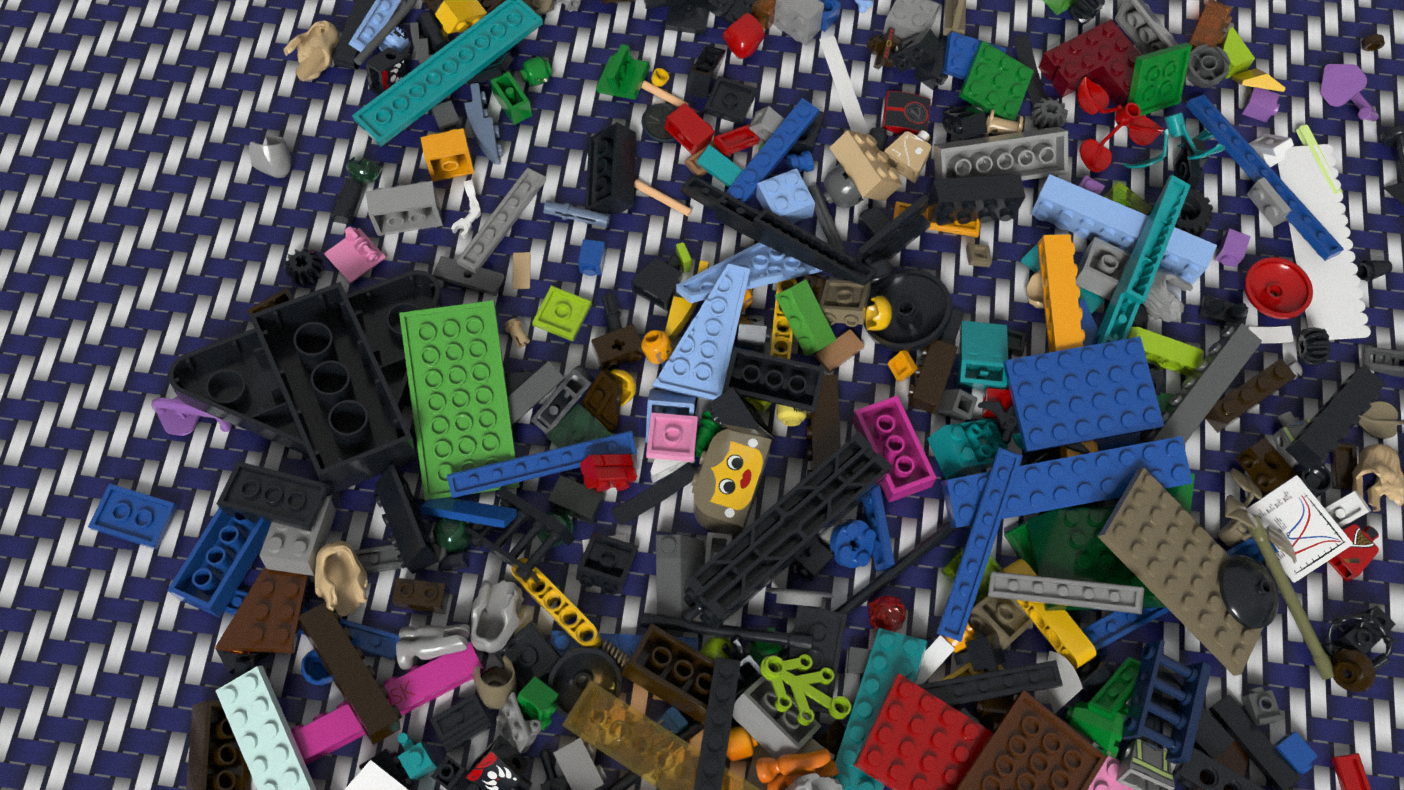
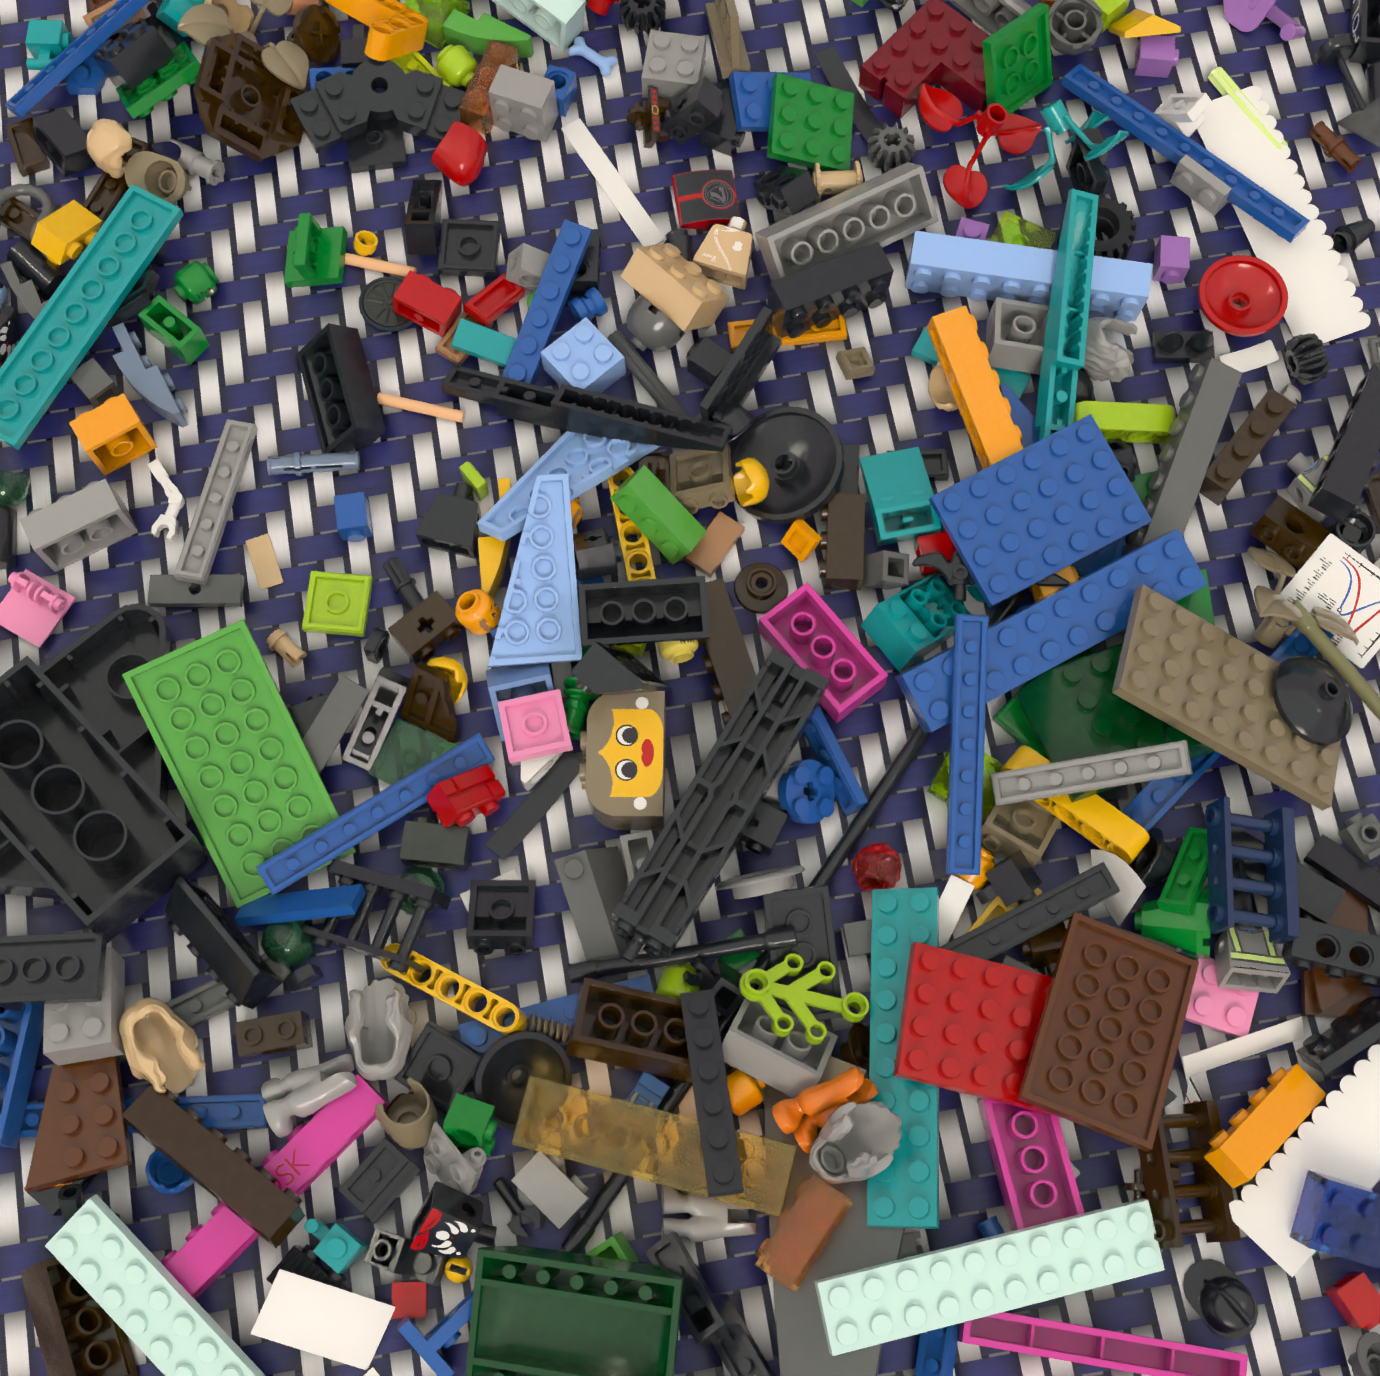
camera: 15 degrees left, 5 degrees up
none -> black tile [363,627,390,664]
none -> dark brown piece [734,562,788,614]
none -> reddish brown pin [1308,121,1362,173]

